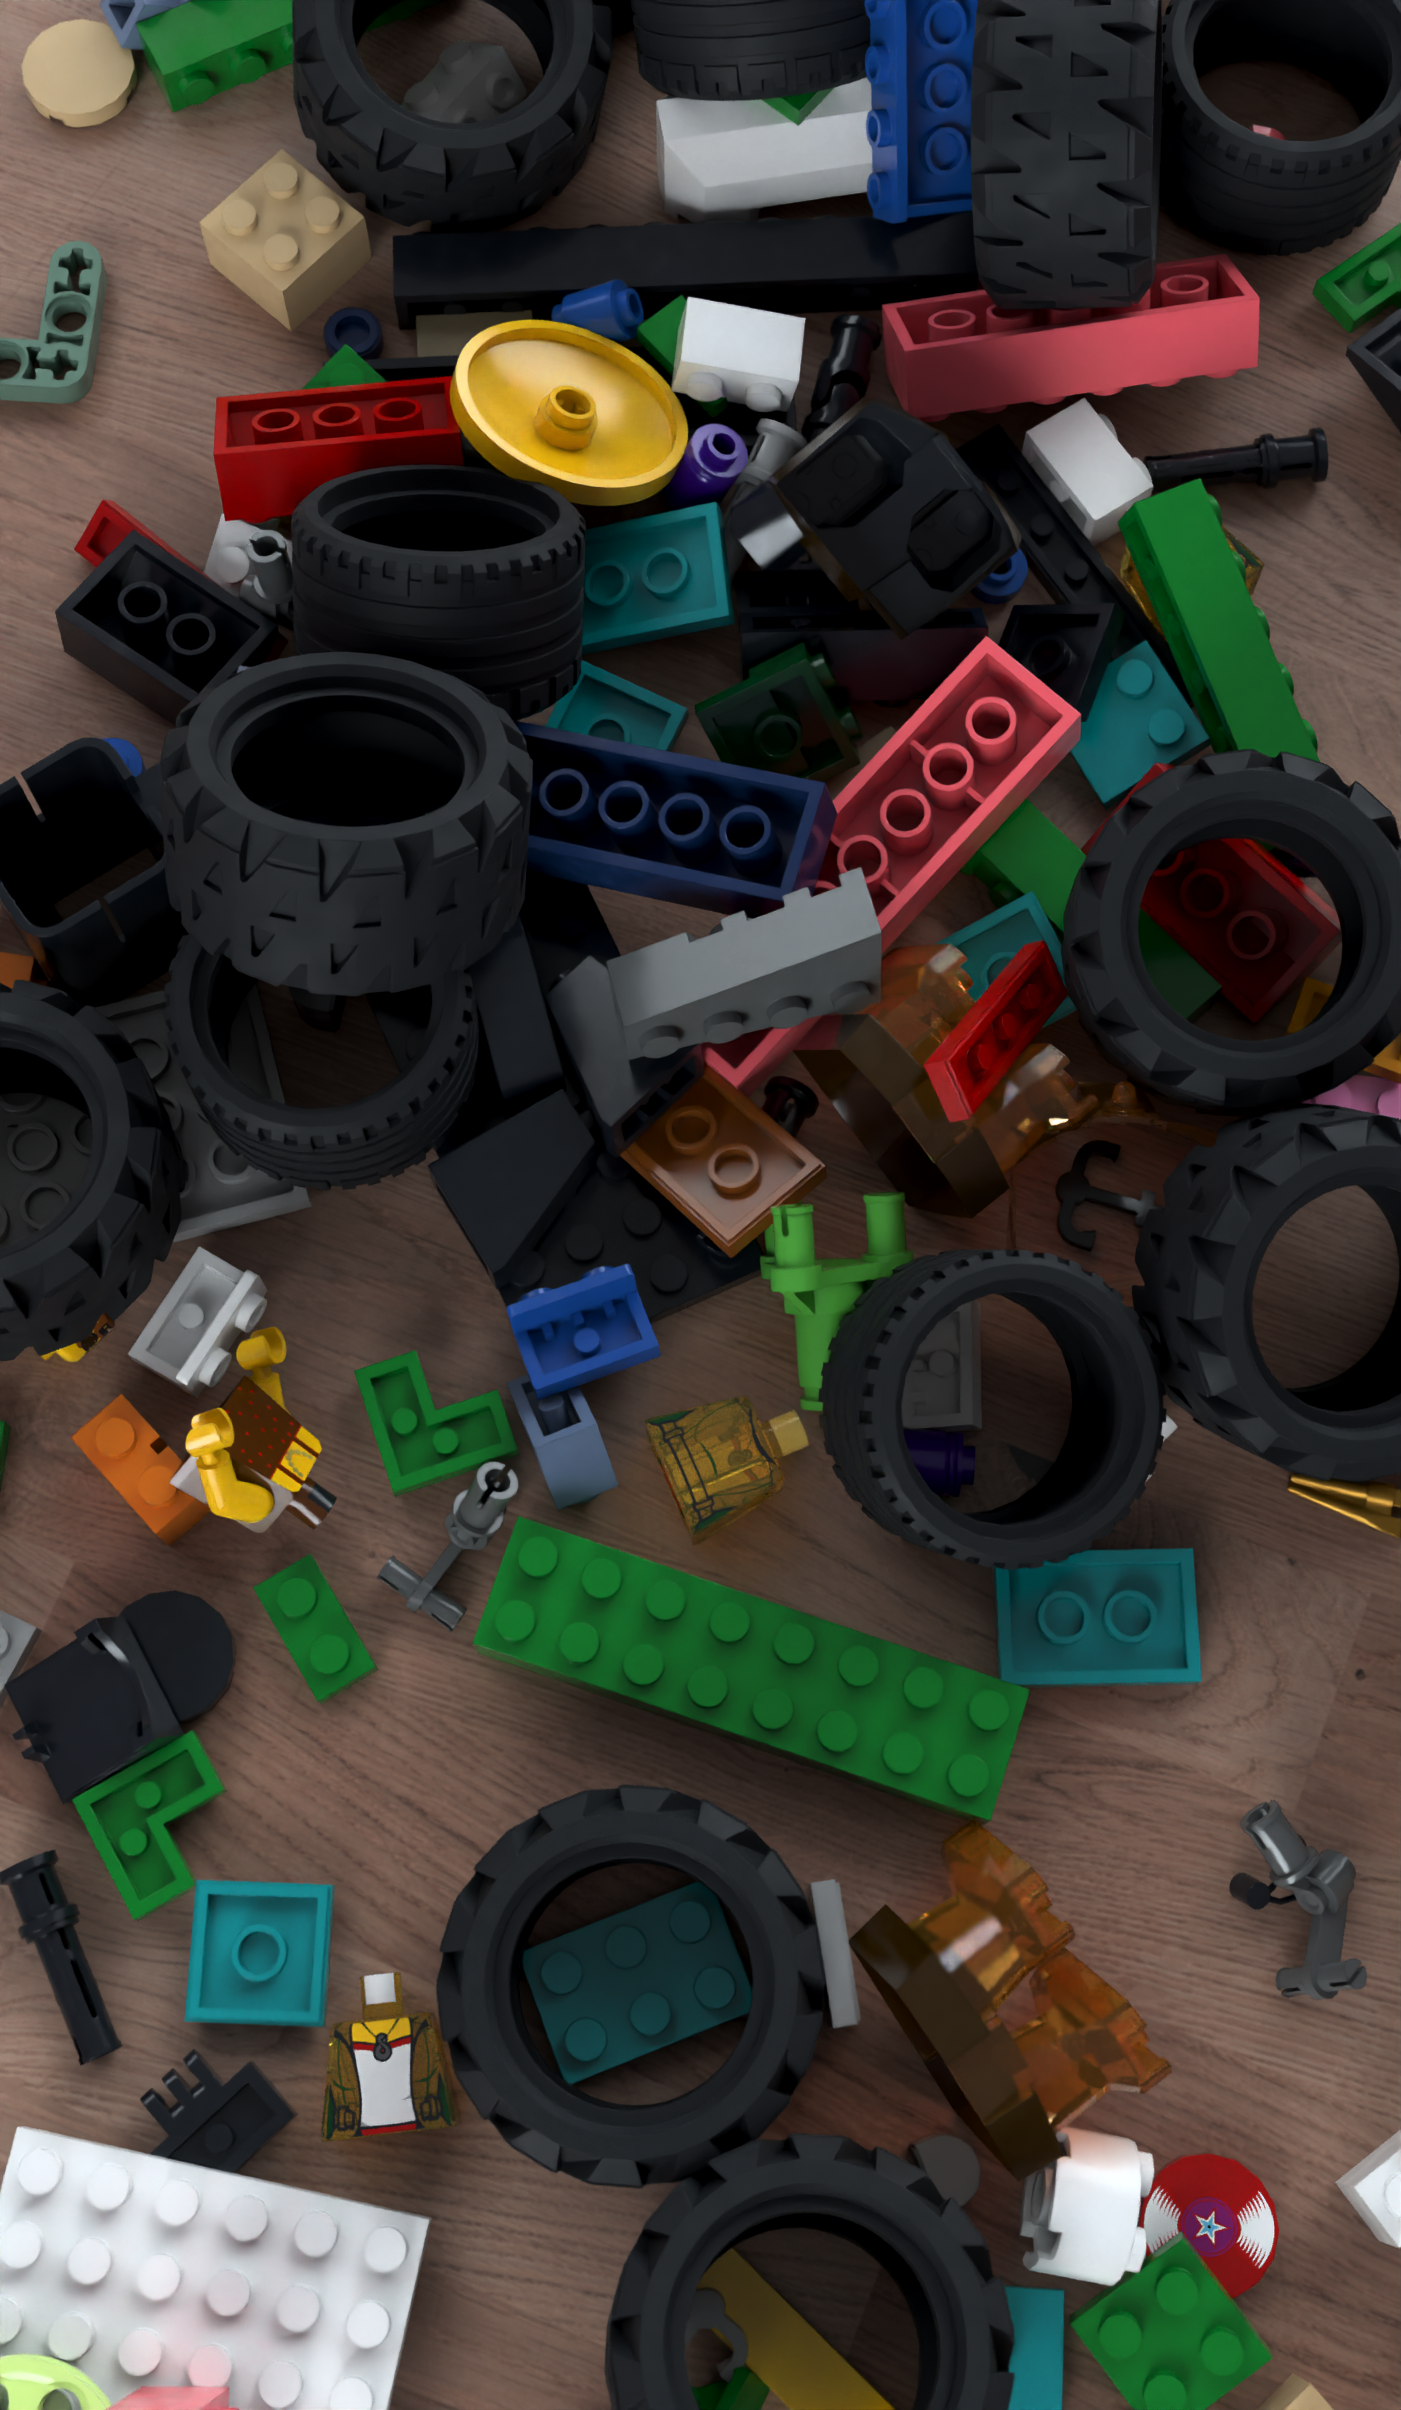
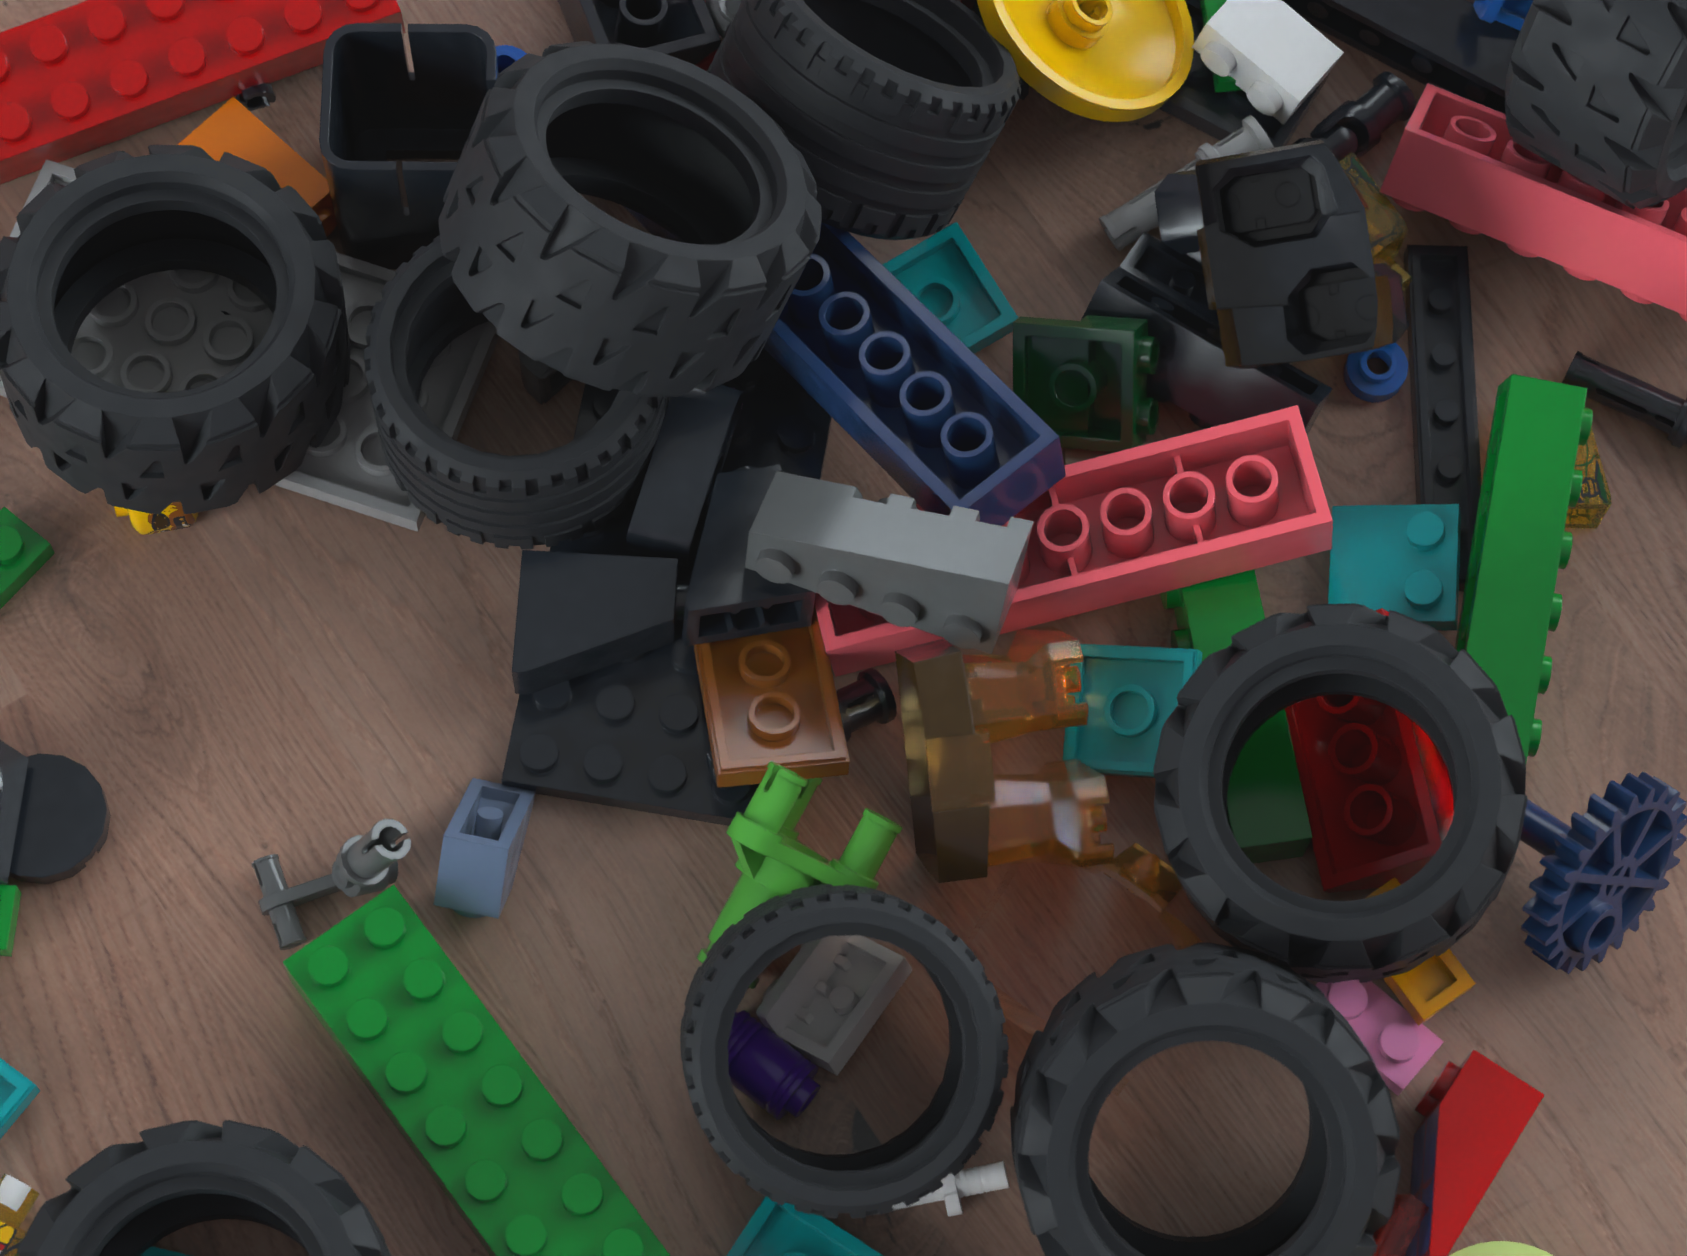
camera: 30 degrees right, 5 degrees down
orange piece [70,1393,211,1547] -> none
white bracket [128,1246,268,1398] -> none
torso [169,1327,337,1533] -> none
green plate [253,1553,378,1704] -> none
green plate [354,1350,519,1497] -> none
blue bracket [506,1264,661,1400] -> none
teal plate [581,502,735,655] -> none
clear yellow torso [644,1396,809,1546] -> none
dark purple head [663,424,748,511] -> none
red tile [923,940,1068,1123] -> none
black plate [998,603,1126,722] -> none
white brick [1022,398,1154,547] -> none
black piece [1055,1140,1164,1252] -> none

